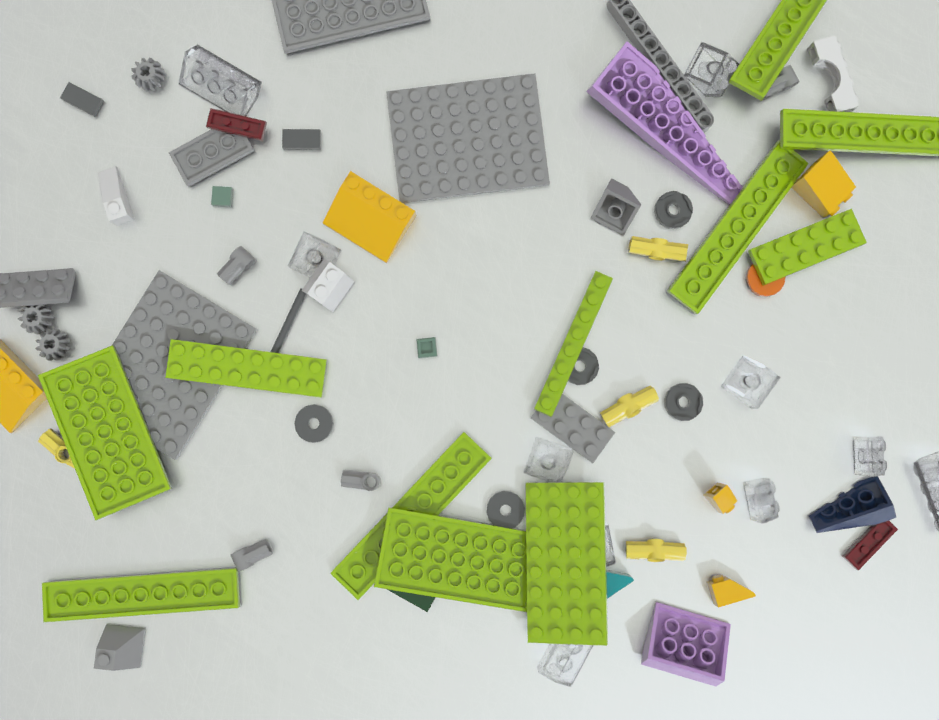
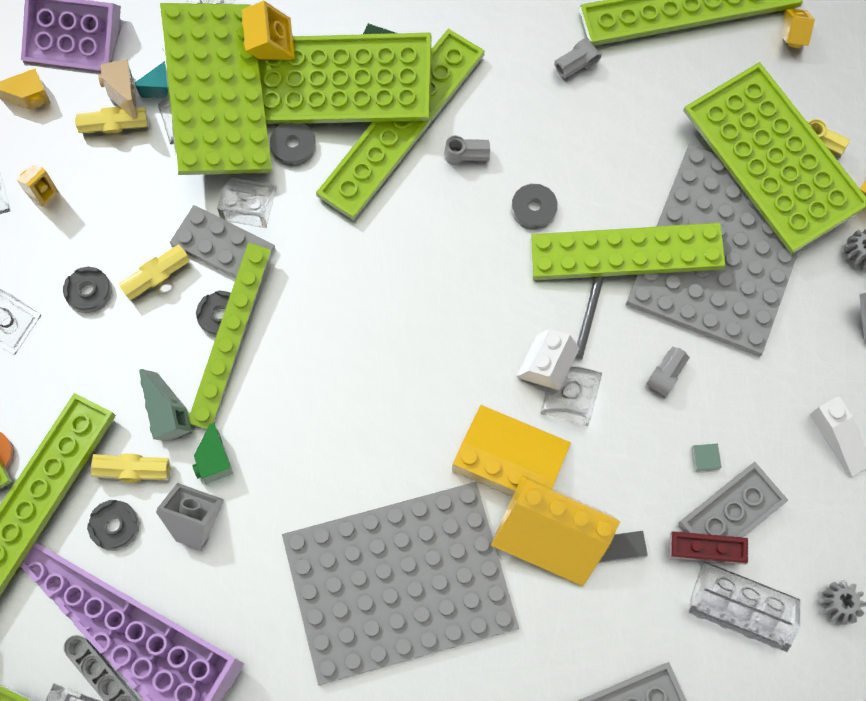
camera: 170 degrees right, 15 degrees down
sand green tile [416,337,437,358] -> none
none -> tan slope [98,59,138,119]
none -> sand green slope [139,369,192,442]
none -> green slope [192,423,234,484]
none -> yellow slope [242,0,295,60]
none -> yellow slope [491,475,621,586]
none -> yellow slope [783,8,815,48]

